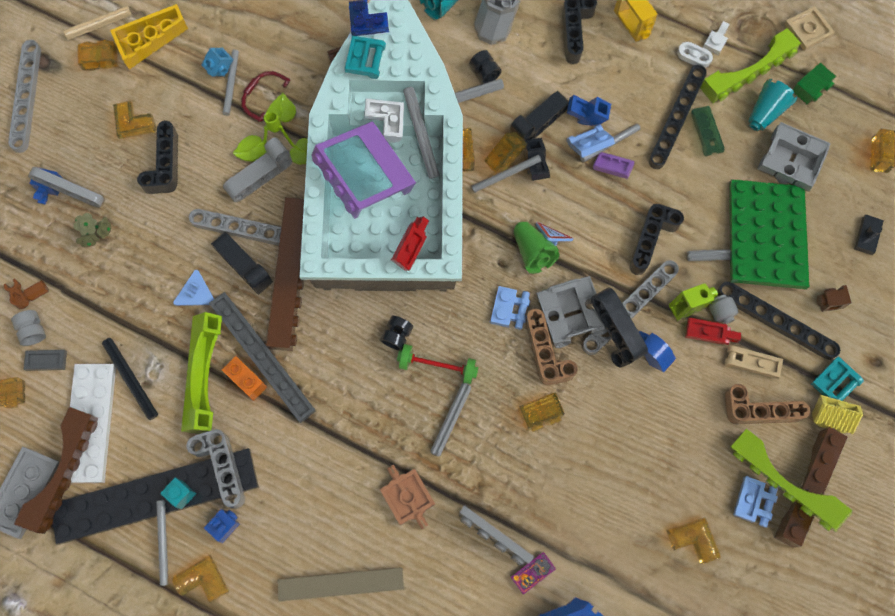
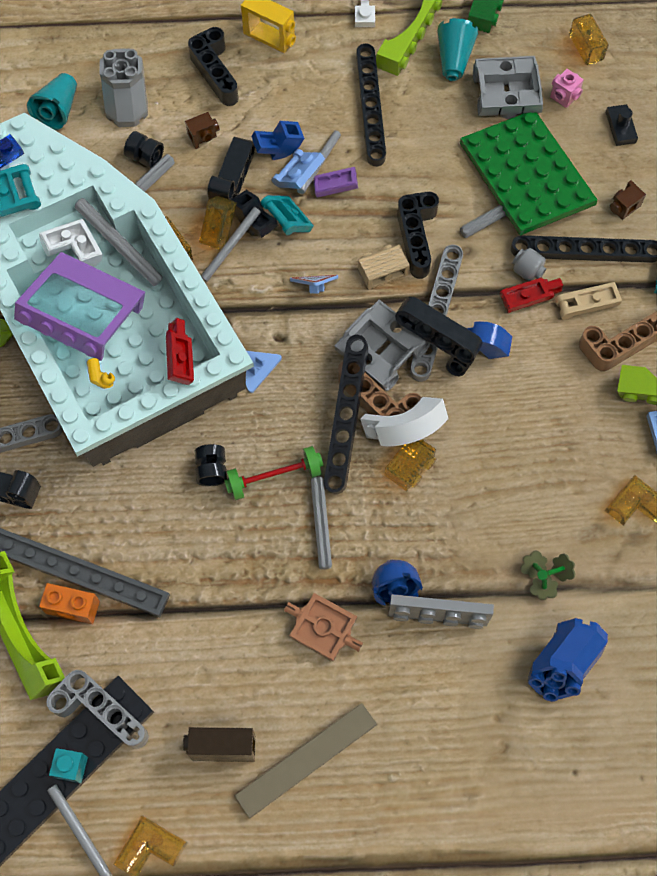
camera: 30 degrees left, 5 degrees down
blue brick [204,509,240,543] -> none
reddish brown brick [266,197,304,351] -> none
light blue plate [490,286,530,330] -> none
tile [511,552,556,595] -> none
bright green cone [513,222,560,274] -> none
lime torso [668,283,718,321] -> none
white plate [677,42,713,68] -> none
clear green plate [691,106,724,156] -> none
none -> yellow arm [87,358,115,389]
none -> dark brown brick [183,727,256,762]
none -> reddish brown brick [185,112,220,149]
none -> light blue piece [245,351,282,393]
none -> teal plate [261,195,314,235]
none -> black beam [324,334,368,494]
none -> tan brick [358,244,410,290]
none -> white arch [360,397,448,446]
none -> blue cylinder [372,560,423,606]
none -> olive plant [520,550,575,600]
none -> bright pink brick [550,69,584,108]

